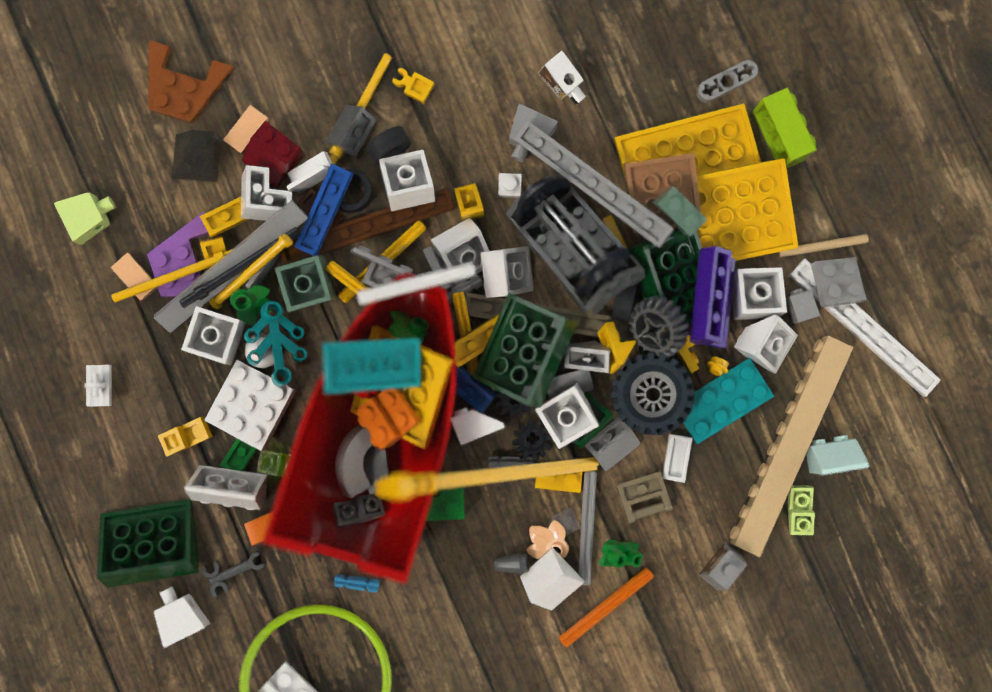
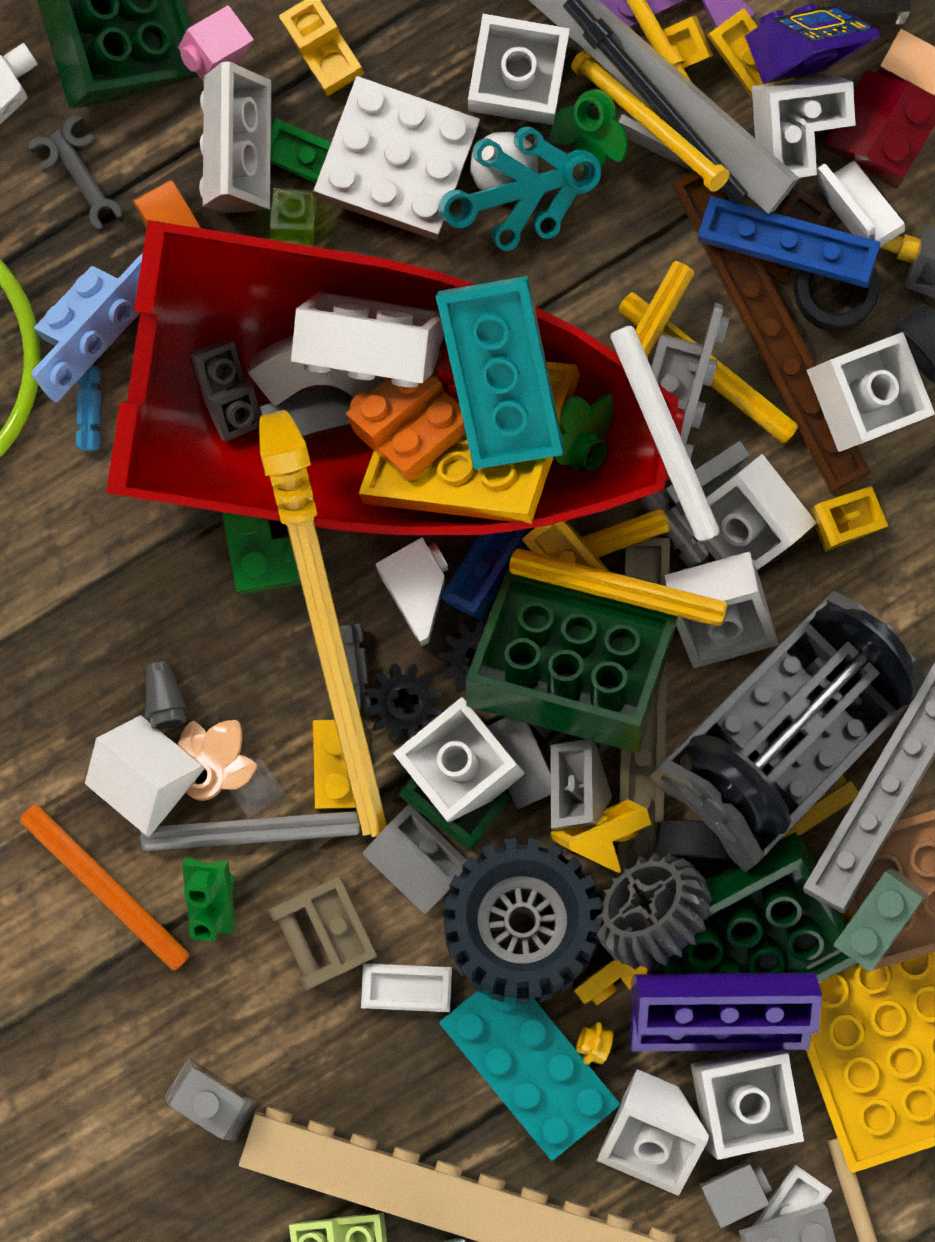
camera: 80 degrees right, 0 degrees up
sand green brick [275,255,337,312] -> none
white plate [498,173,521,198] -> none
none -> light blue bracket [31,253,143,402]
none -> bright pink brick [178,5,254,83]
none -> white slope [291,291,444,387]
none -> yellow axle [509,549,727,627]
none -> dark purple slope [745,3,880,85]

